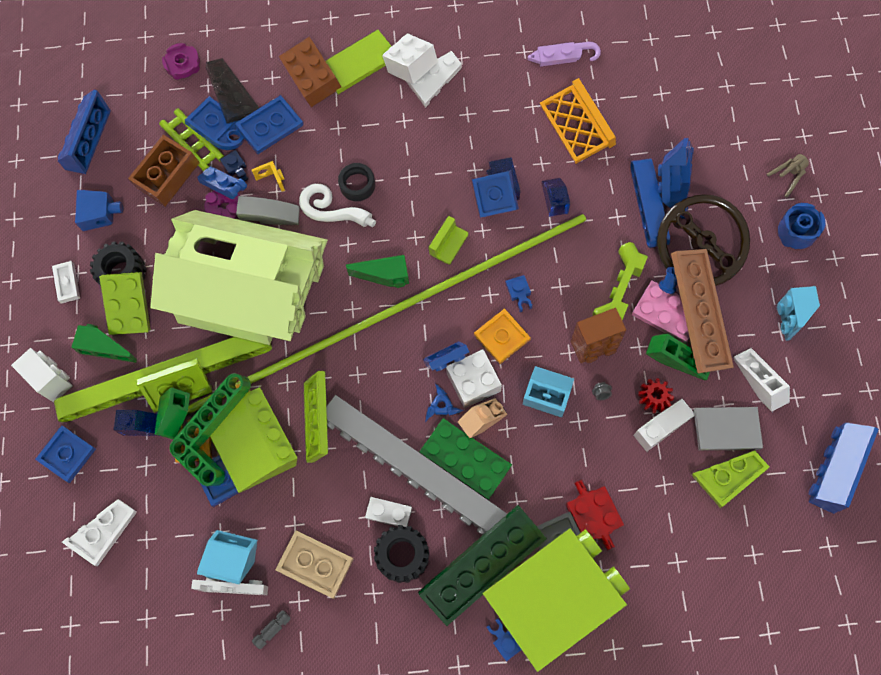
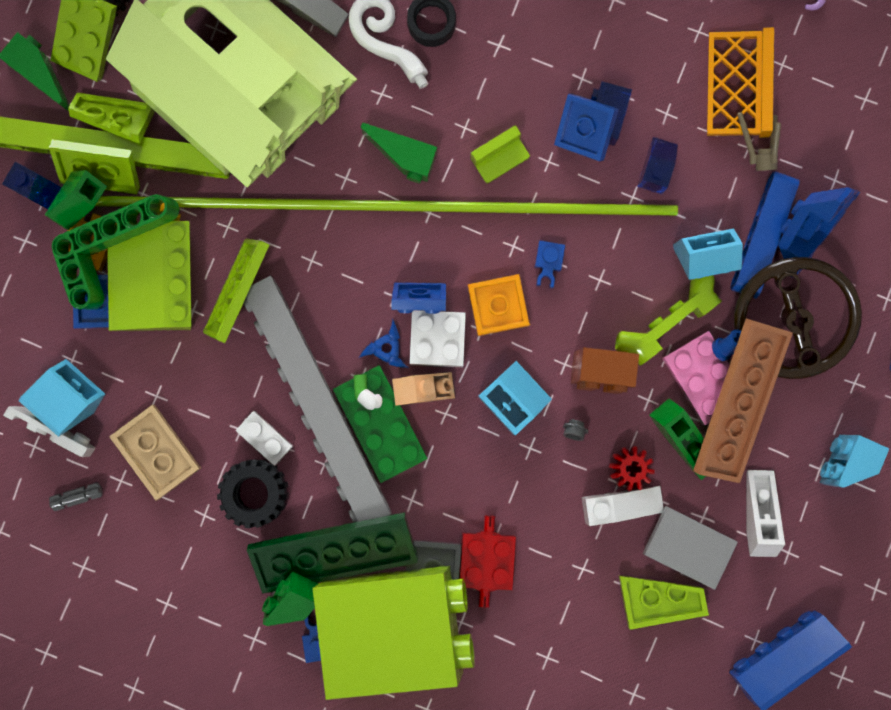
camera: 20 degrees right, 15 degrees up
none -> lime wing [68,93,155,144]
none -> green slope [262,572,319,626]
none -> arm [354,374,383,410]
none -> medium azure slope [673,228,743,280]
none -> dark tan plant [737,112,781,171]

